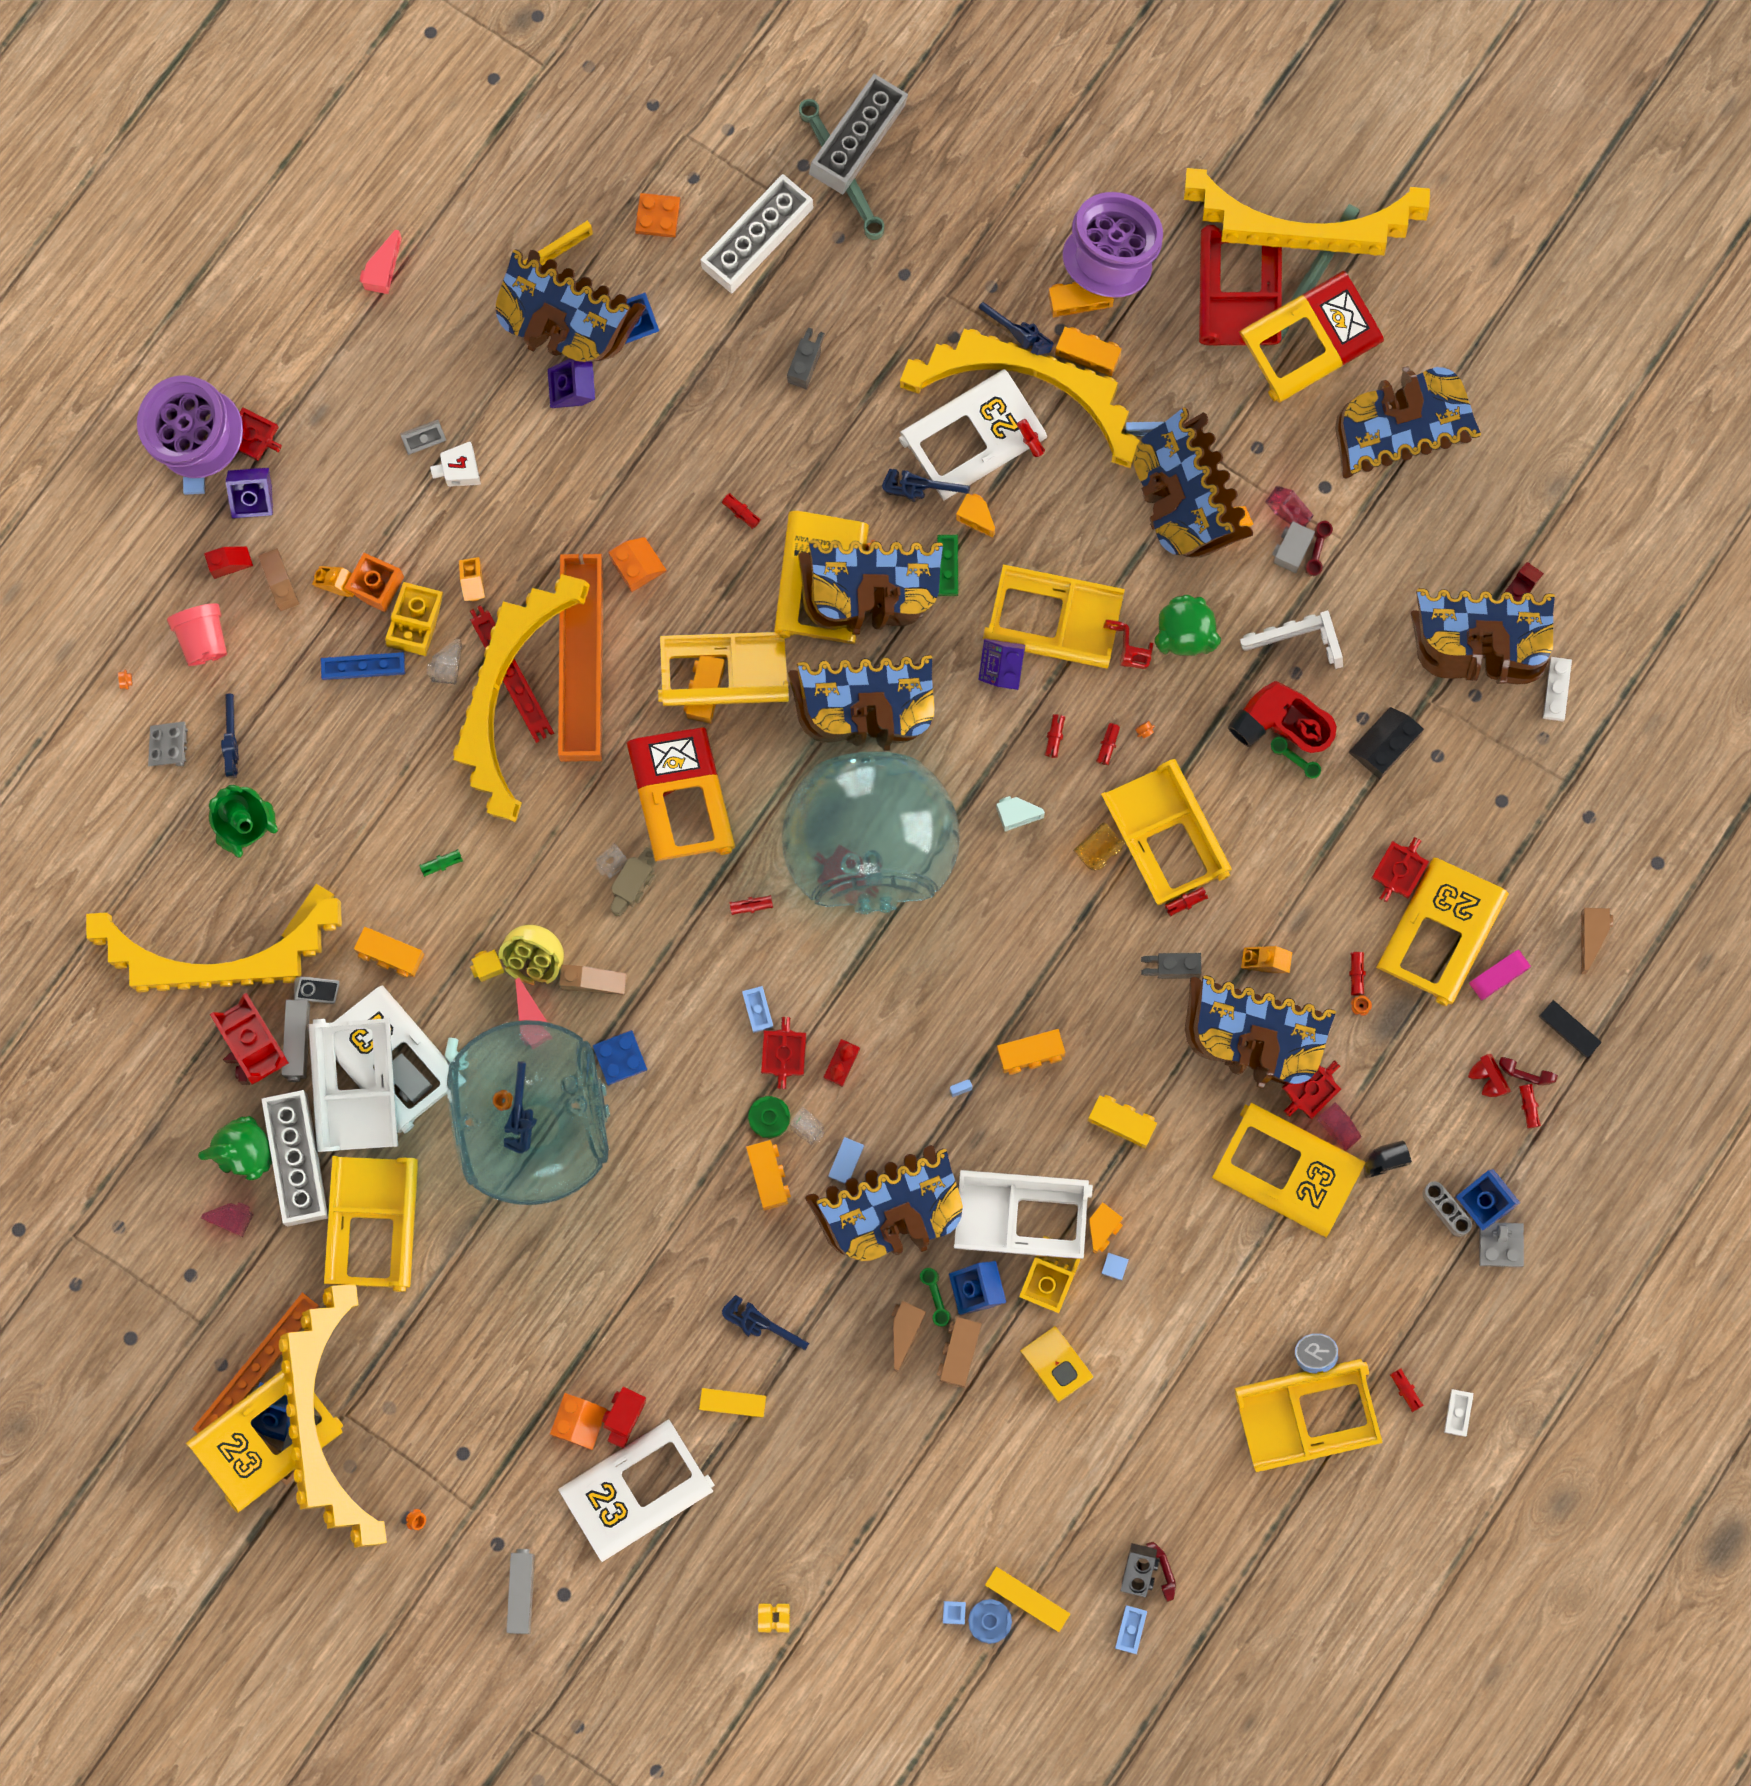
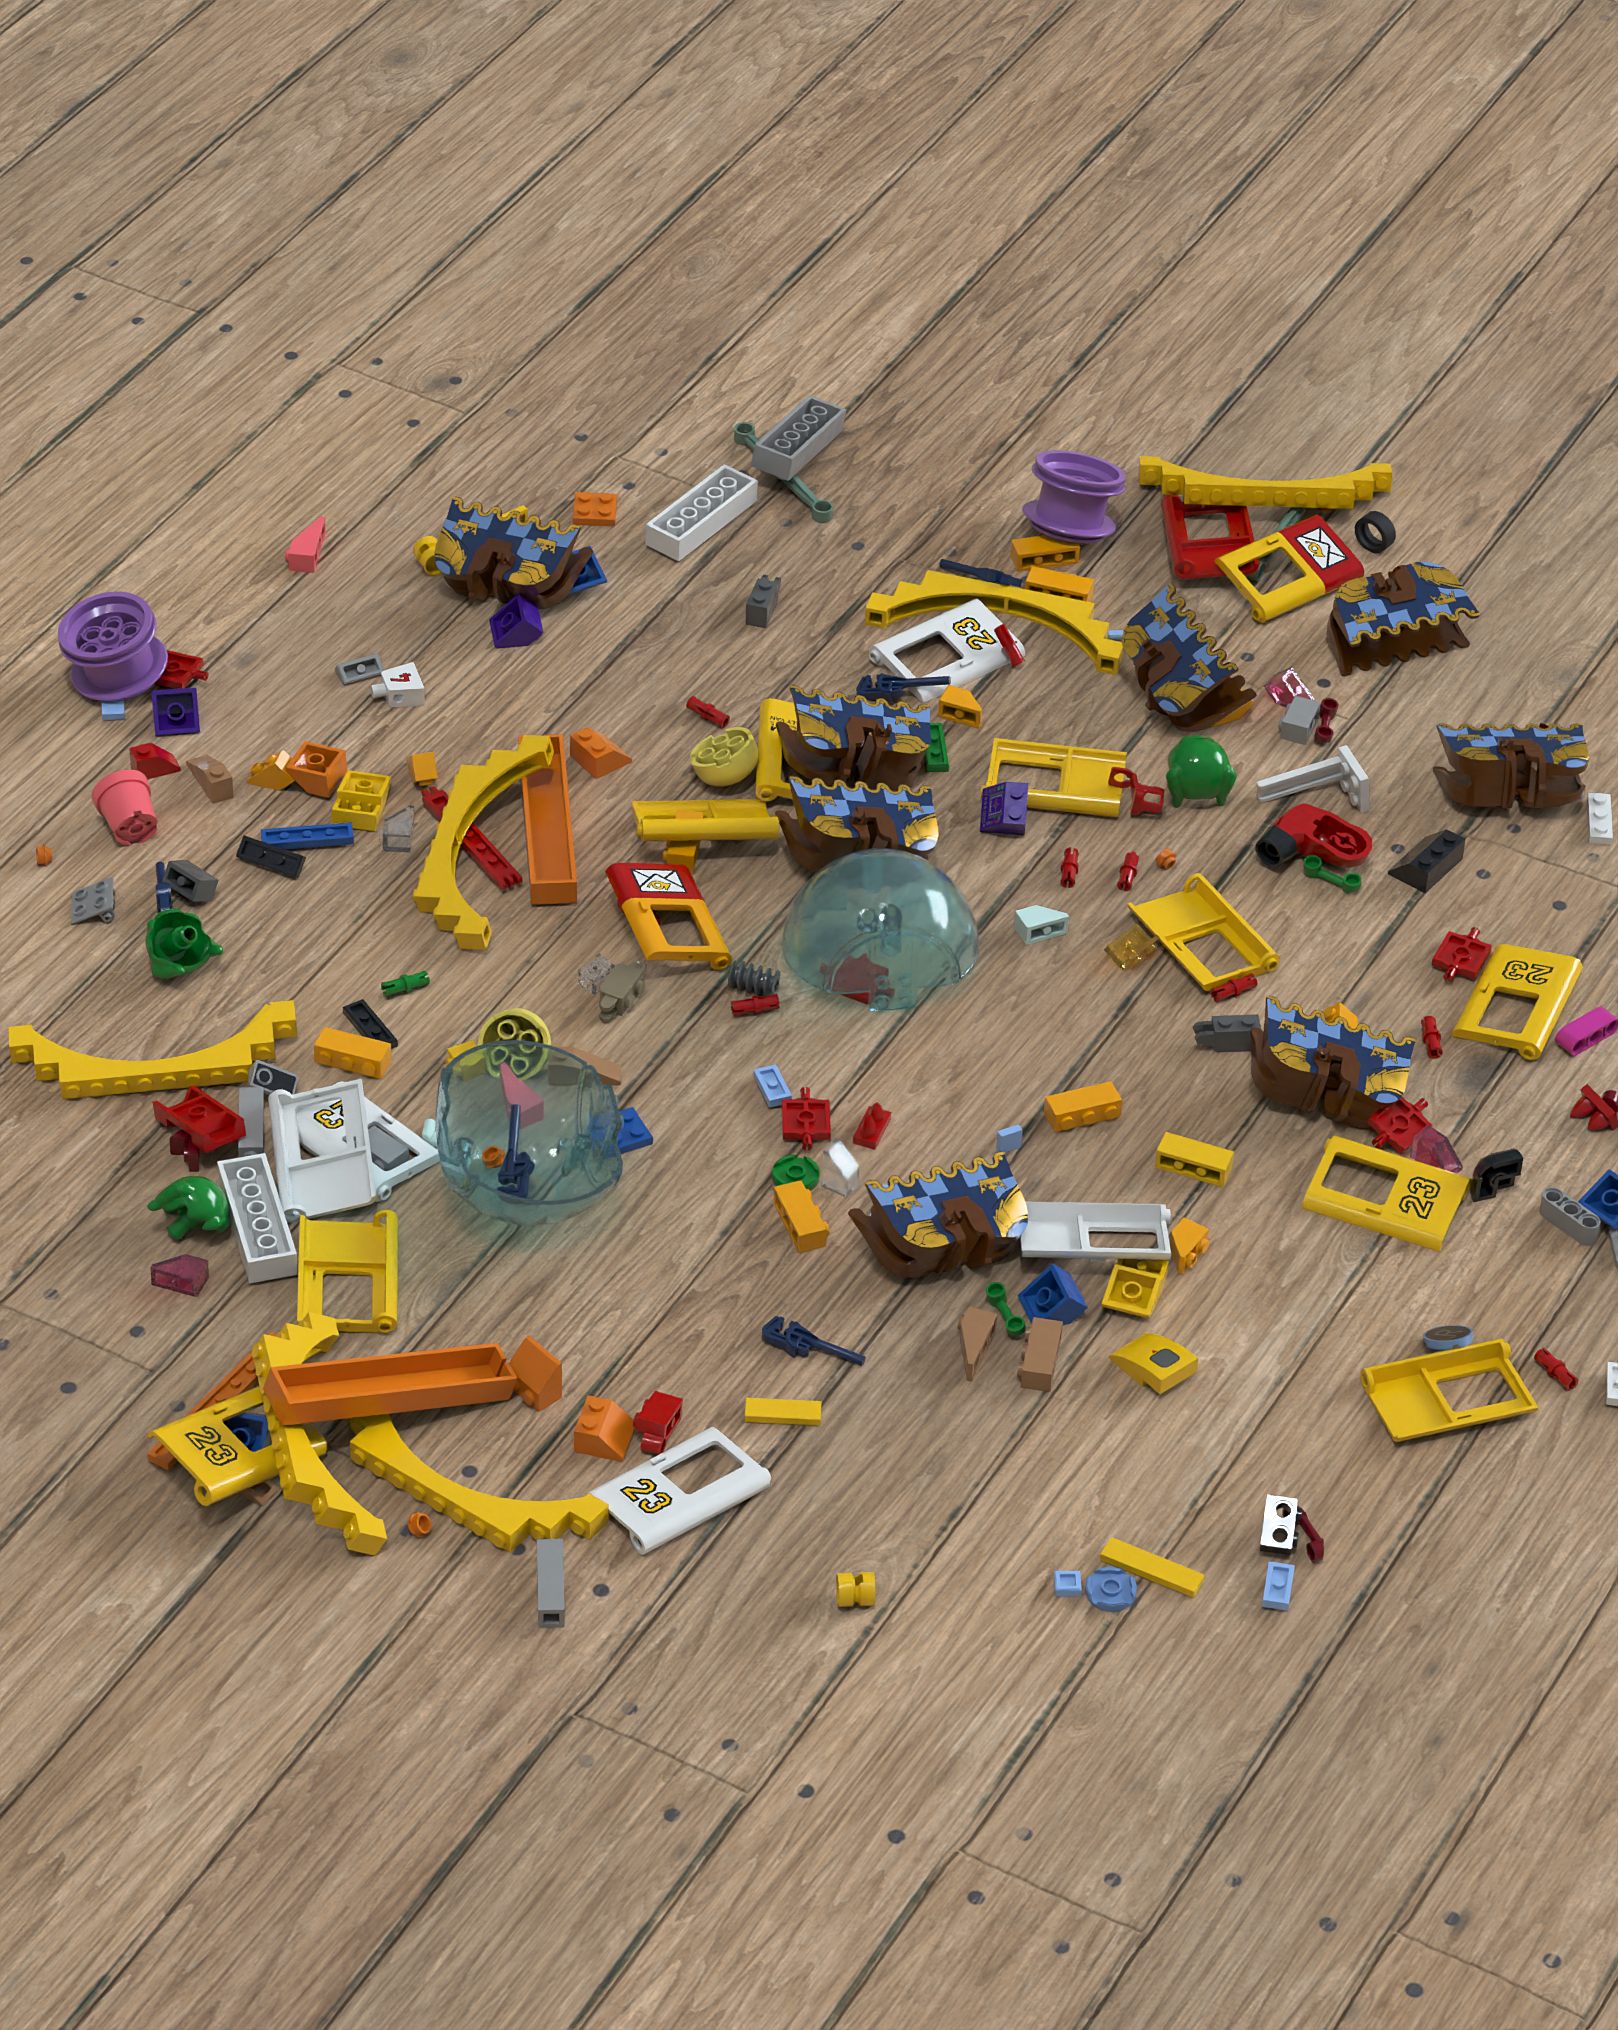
camera: 10 degrees left, 35 degrees down
light blue tile [1101,1253,1129,1281] -> none
orange plate [1351,995,1372,1016] -> none
none -> dark grey brick [162,860,219,903]
none -> black tile [236,835,306,879]
none -> orange piece [263,1343,518,1426]
none -> black tile [343,999,398,1049]
none -> yellow arch [350,1414,609,1553]
none -> yellow wheel [413,536,442,576]
none -> orange slope [509,1335,562,1412]
none -> light yellow cylinder [690,727,759,787]
none -> dark grey piece [728,960,780,996]
none -> black tyre [1354,511,1396,553]

